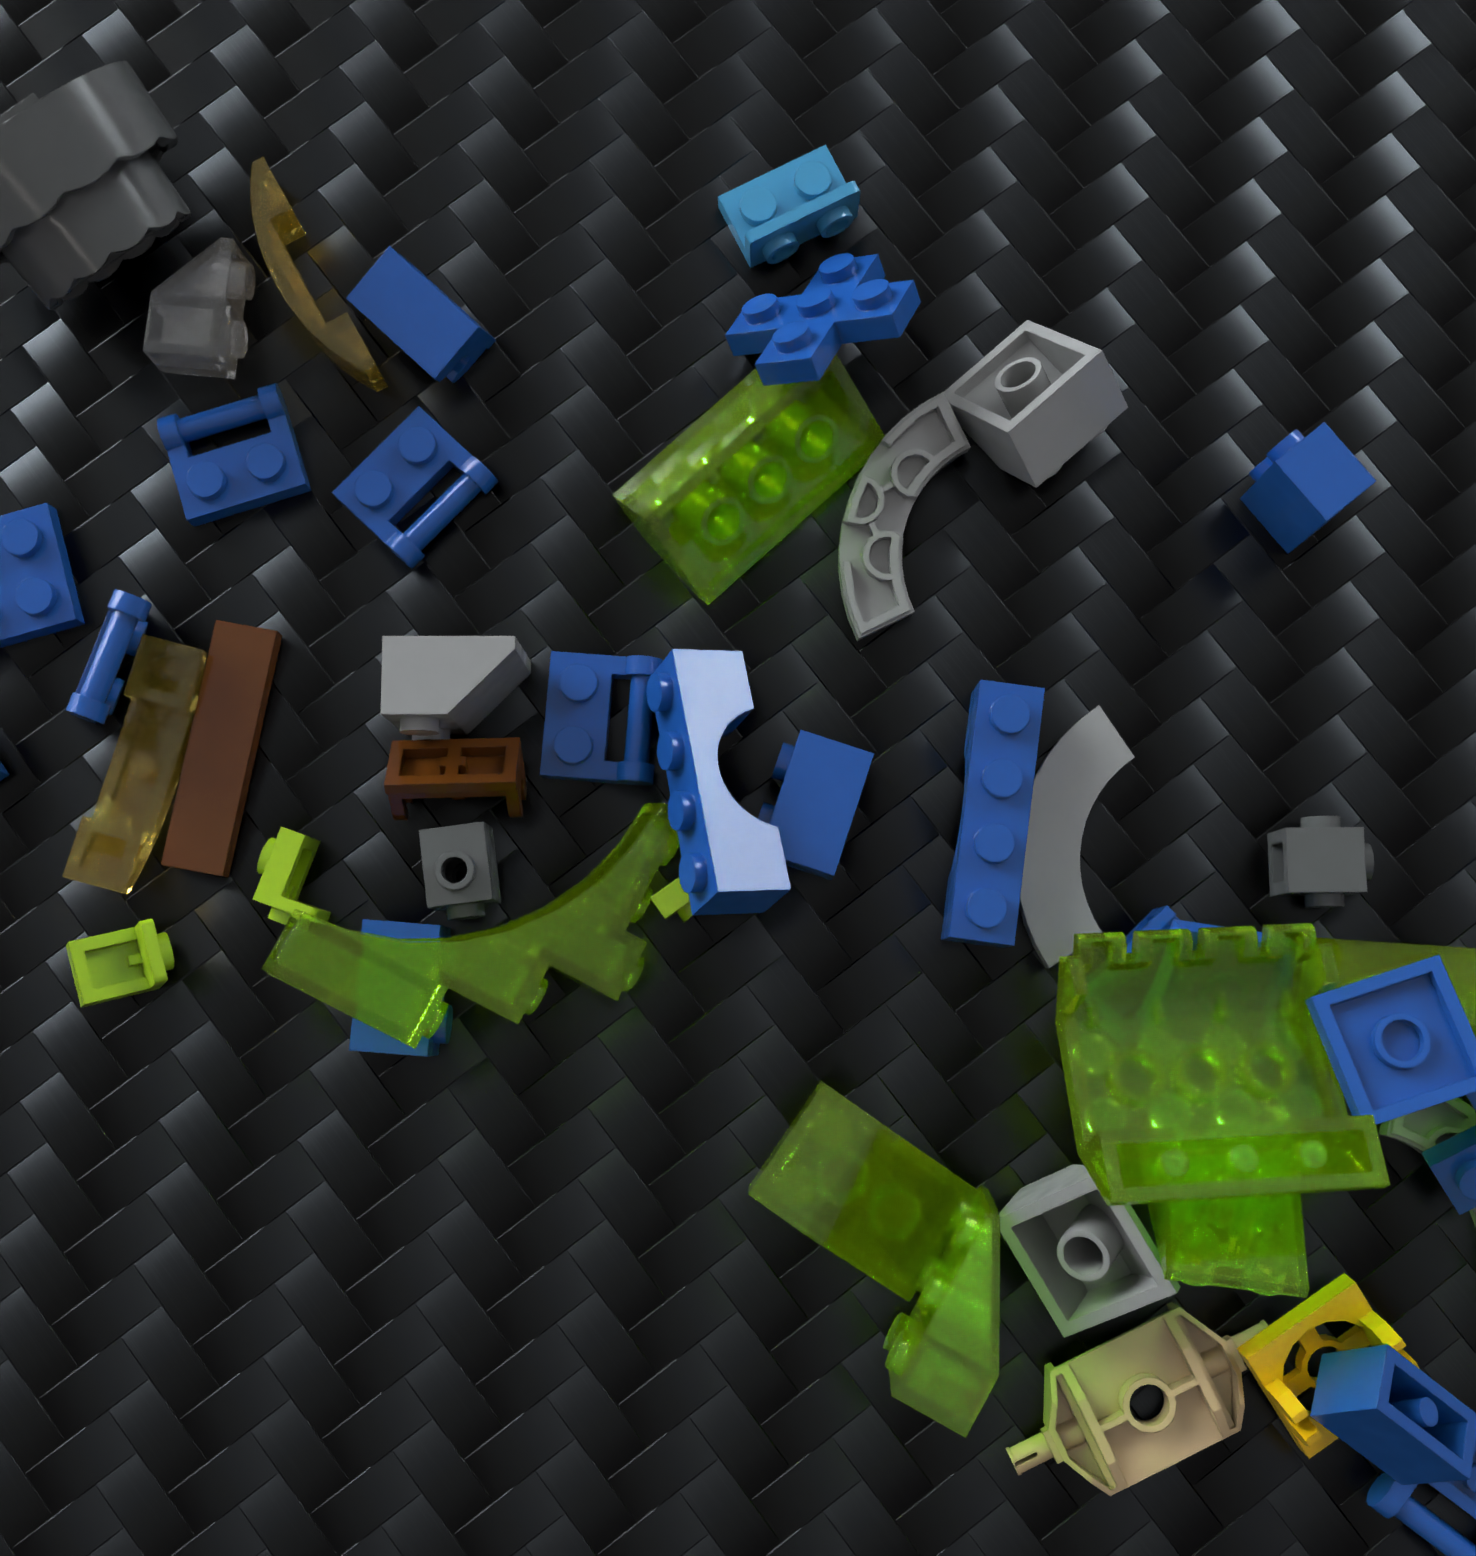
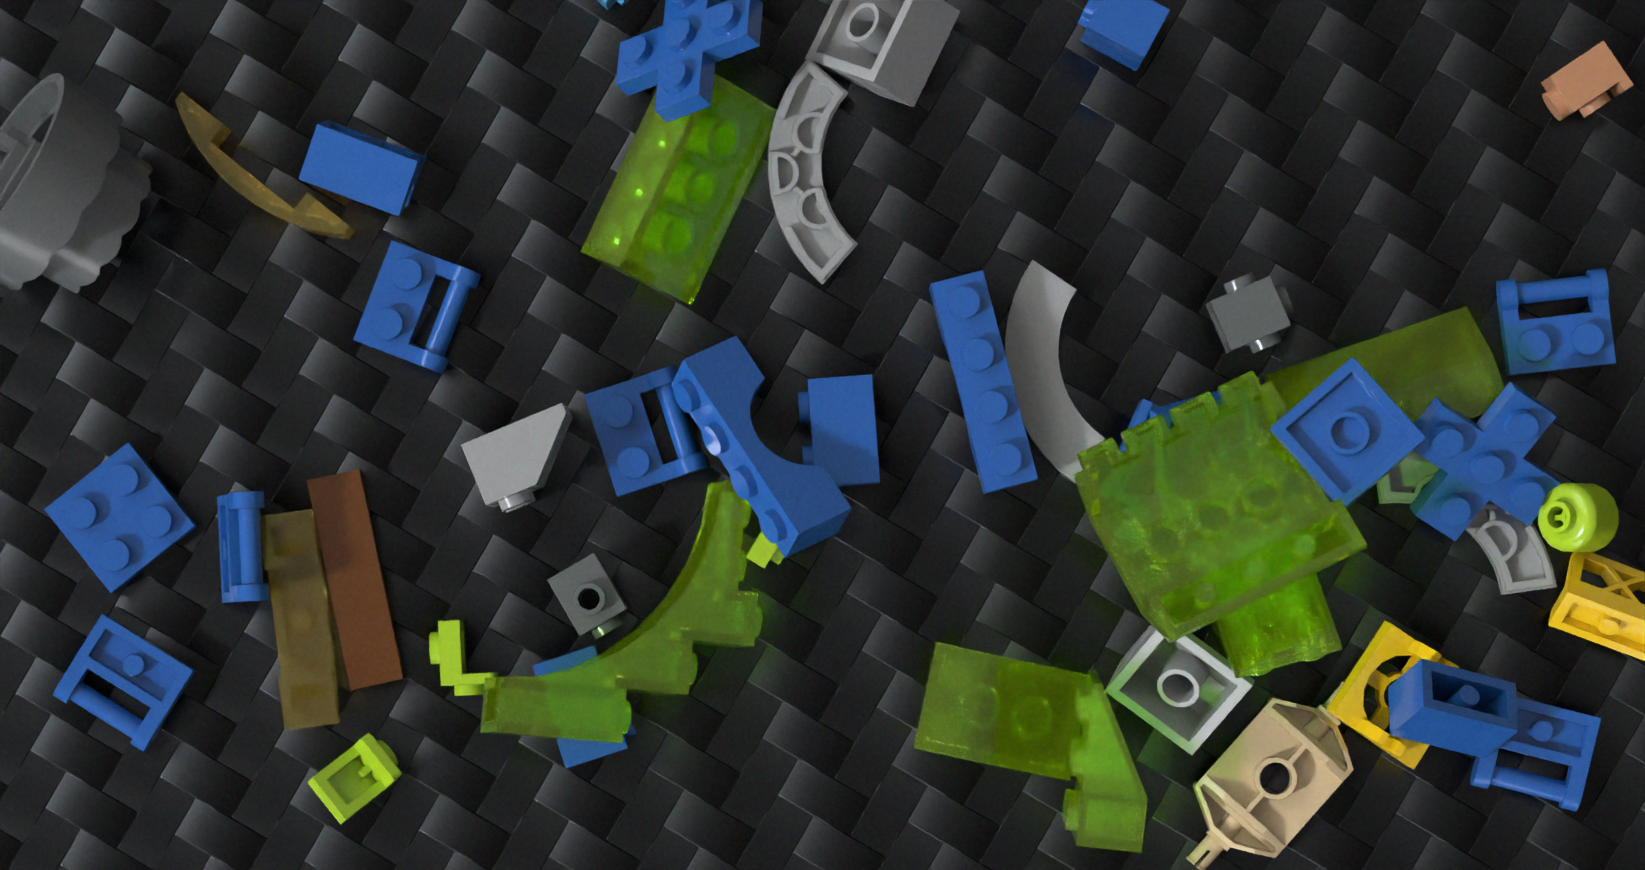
camera: 25 degrees left, 5 degrees up
clear slope [143,237,255,379] -> none
blue plate [157,383,312,527] -> none
reddish brown hinge [384,737,527,821] -> none

